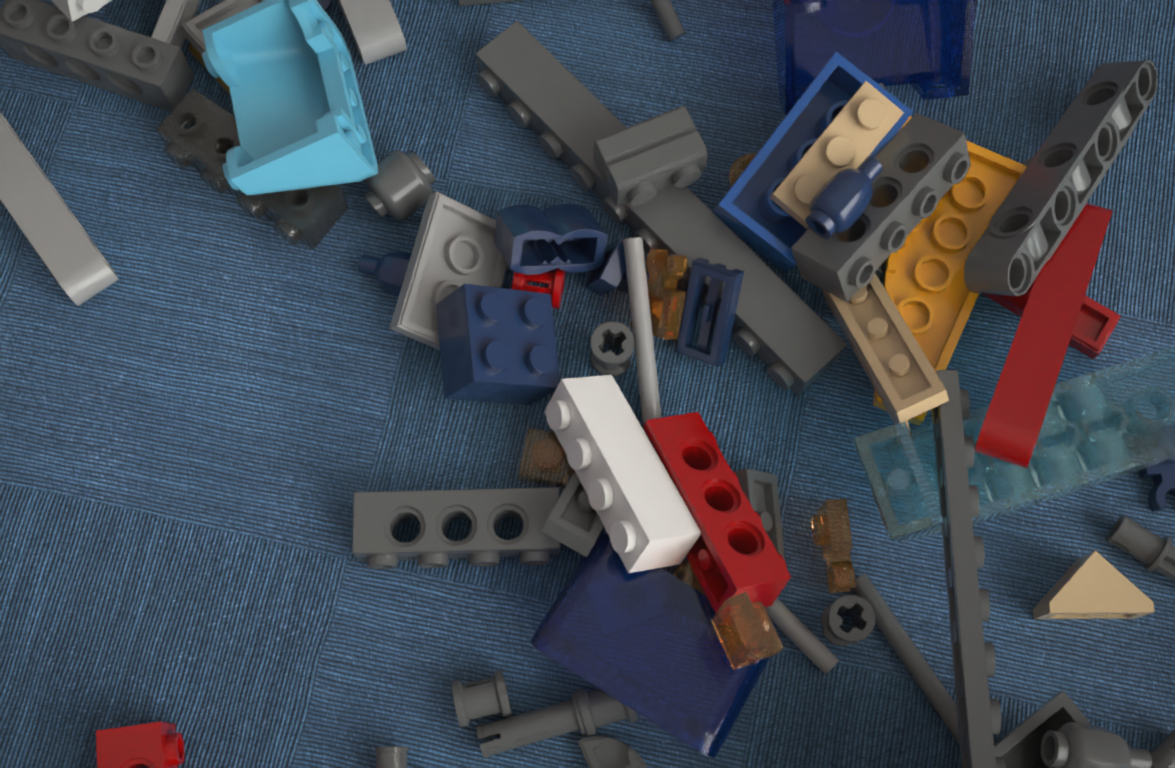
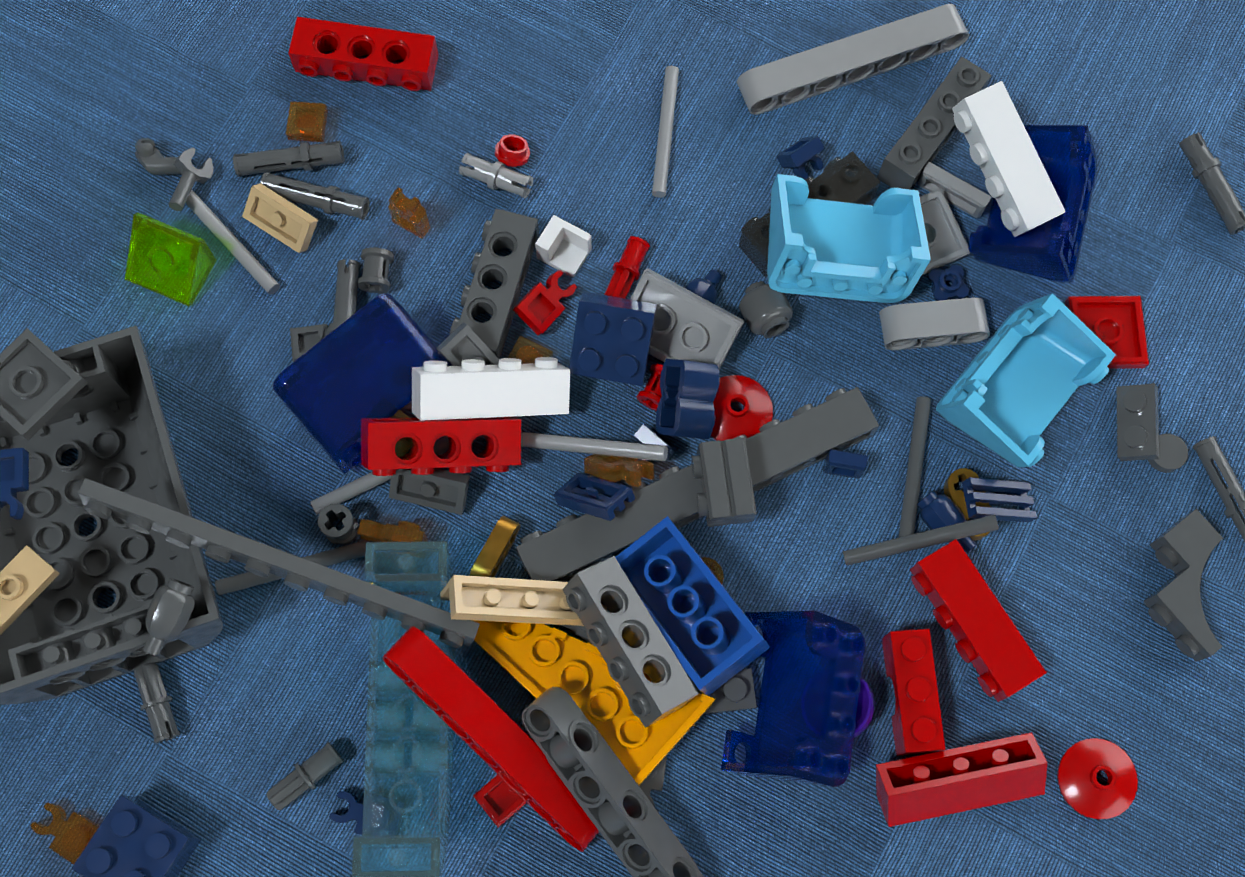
camera: 105 degrees right, 0 degrees up
dark grey bush [590,321,634,377] -> none
clear orange bracket [711,592,783,670] -> none
tan plate [769,81,904,229] -> none
dark blue plant [806,156,883,239] -> none
tan slope [1033,550,1155,619] -> none
none -> clear orange plate [388,187,430,239]
none -> light grey pin [459,153,533,198]
none -> pearl gold beam [469,516,521,577]
none -> red plate [494,134,530,167]
none -> red plate [512,270,577,336]
none -> white panel [535,215,592,277]
none -> red axle [604,236,650,299]
none -> light grey bar [652,66,679,198]
none -> red dish [710,375,773,441]
none -> dark blue tile [776,136,825,180]
none -> dark blue tile [823,449,868,479]

